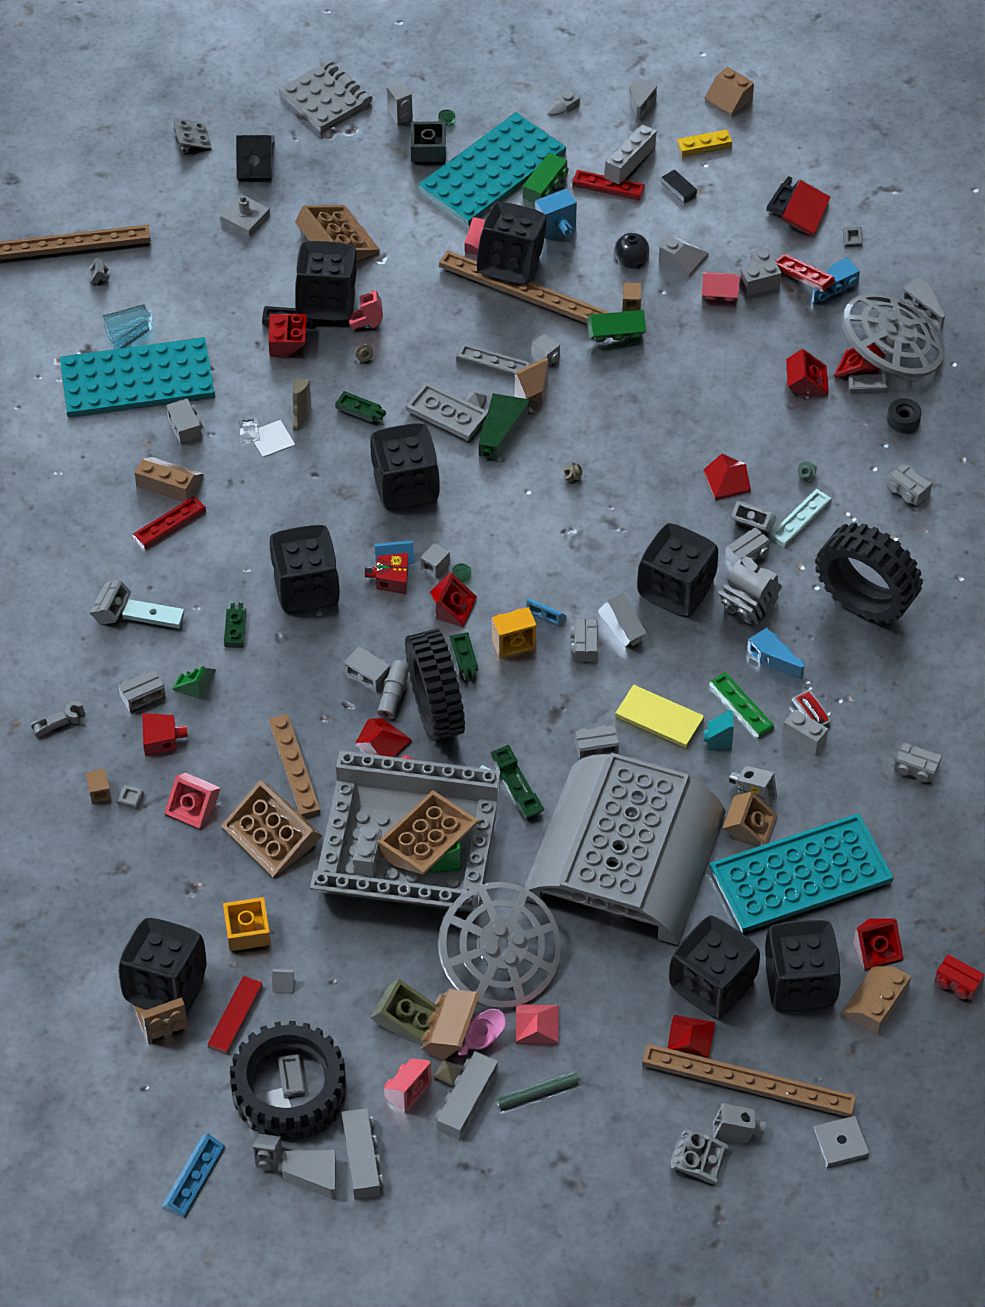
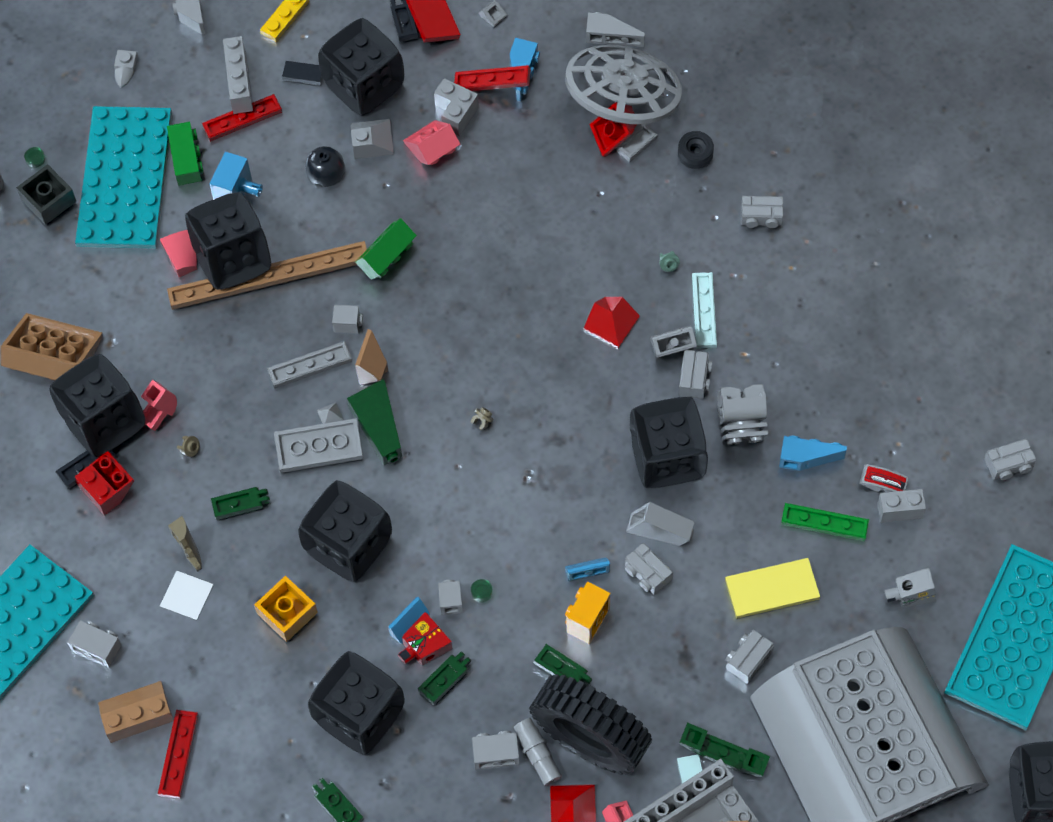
camera: 40 degrees left, 10 degrees up
clear slope [239,419,260,443] -> none
red slope [430,573,477,627] -> none
medium nougat brick [622,283,641,311] -> none
teal slope [703,710,734,750] -> none
medium nougat slope [723,791,777,846] -> none
red slope [786,349,829,395] -> none
black tyre [815,523,923,623] -> none
none -> light orange brick [254,575,318,642]
none -> black piece [318,18,405,115]
none -> dark green hinge [418,651,472,705]

